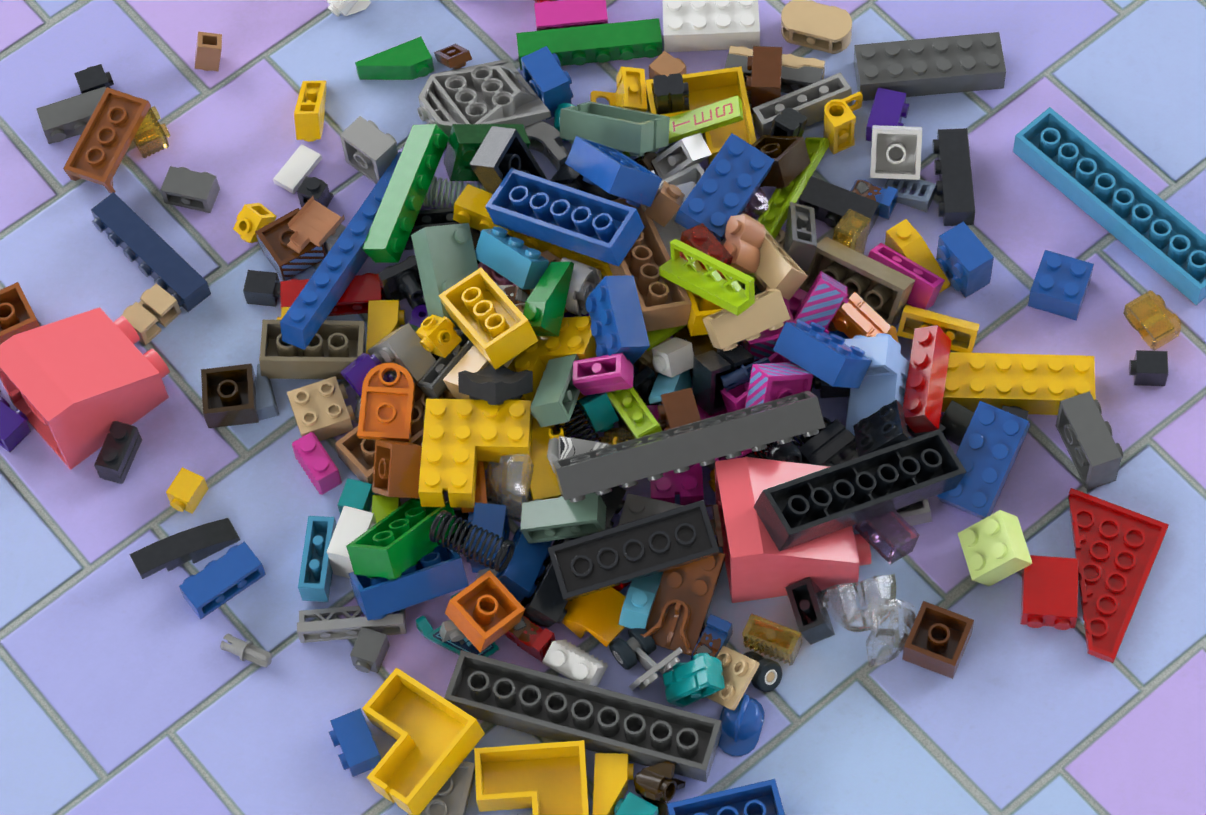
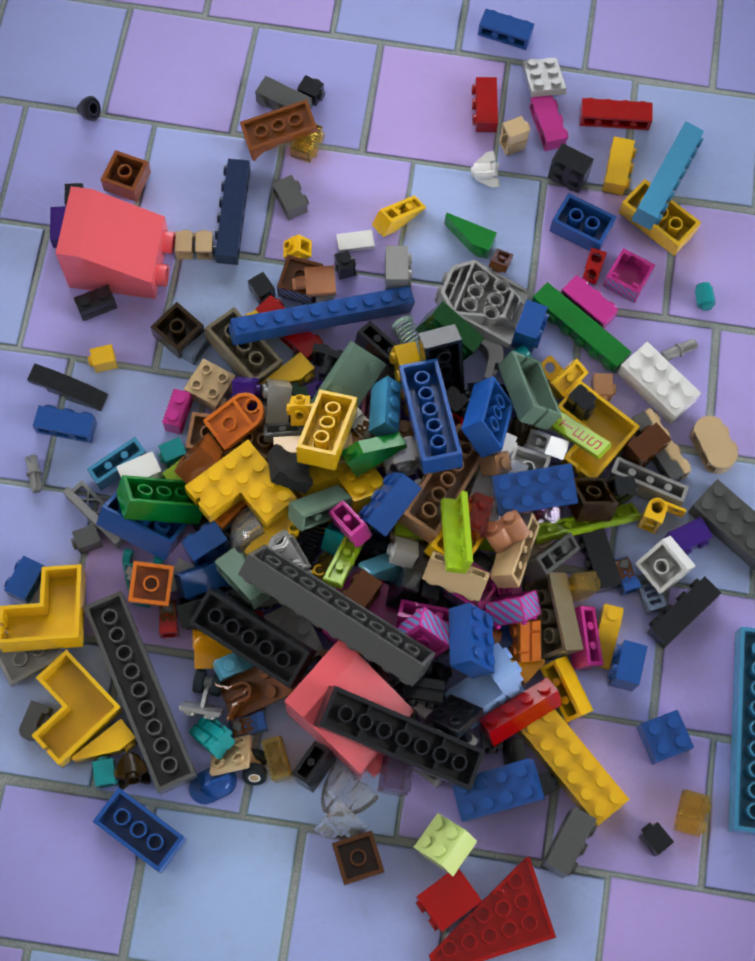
camera: 40 degrees right, 10 degrees up
medium nougat brick [195,32,222,71] -> none
brick [362,124,449,263] -> none
black piece [429,510,515,573] -> none
white brick [542,639,608,687] -> none
dark blue axle [720,357,771,392] -> none

